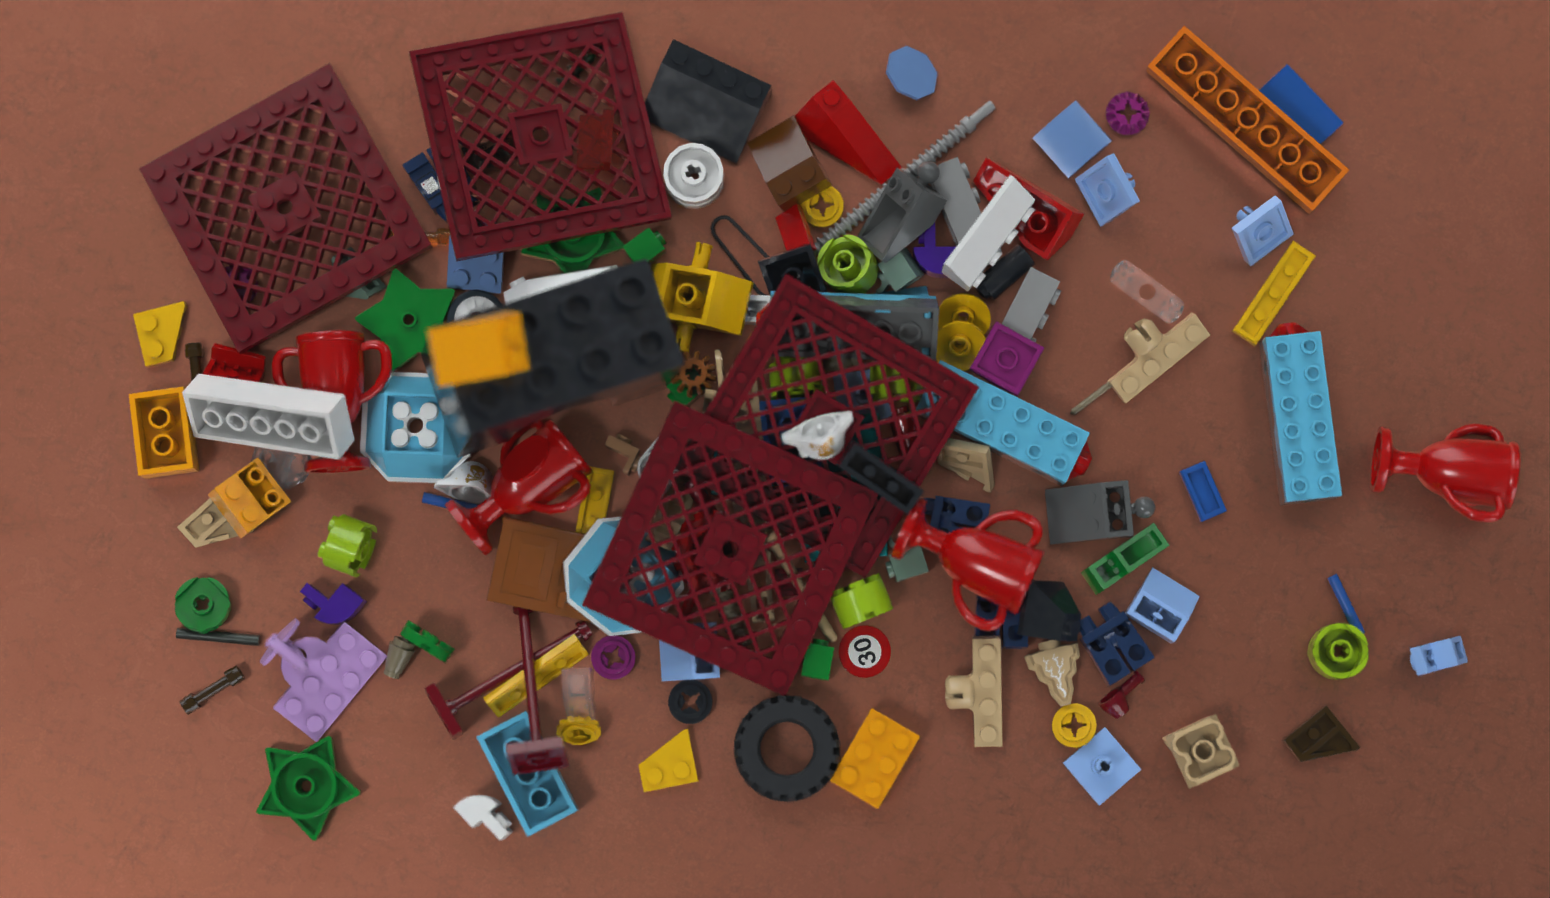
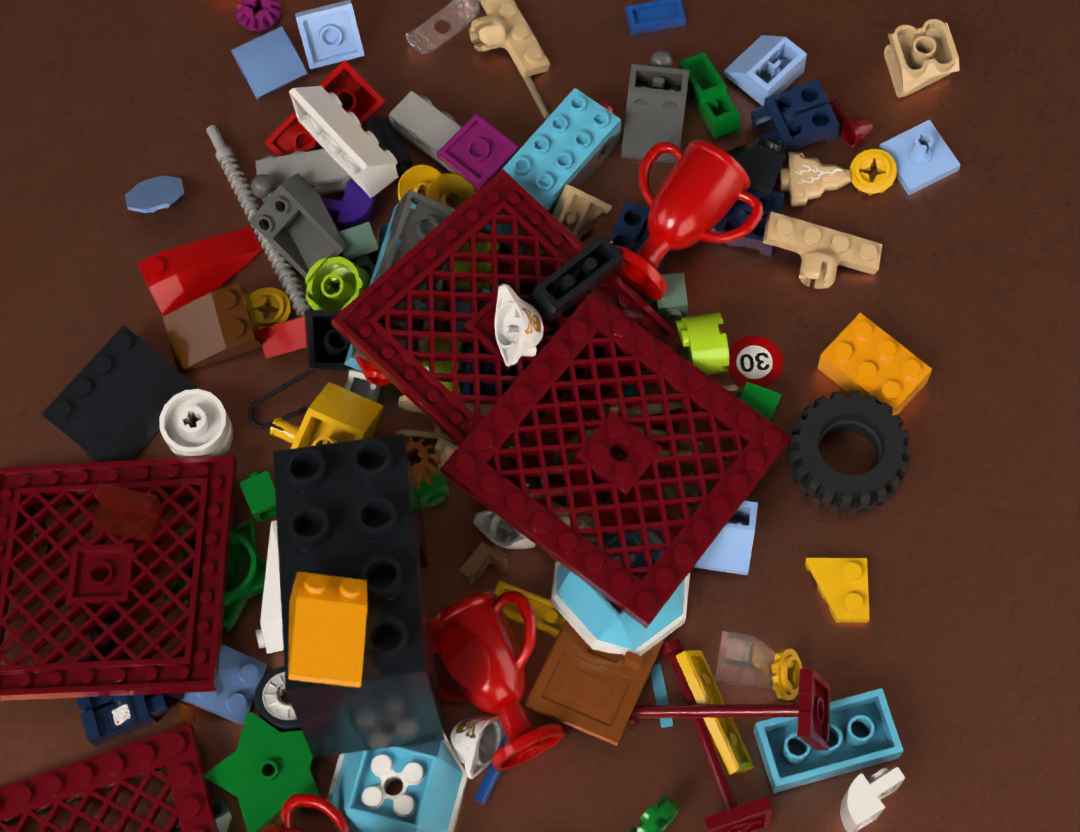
camera: 75 degrees left, 15 degrees down
magenta gear [591,635,636,680] -> none
black gear [668,680,712,724] -> none
none -> medium azure piece [650,663,673,728]

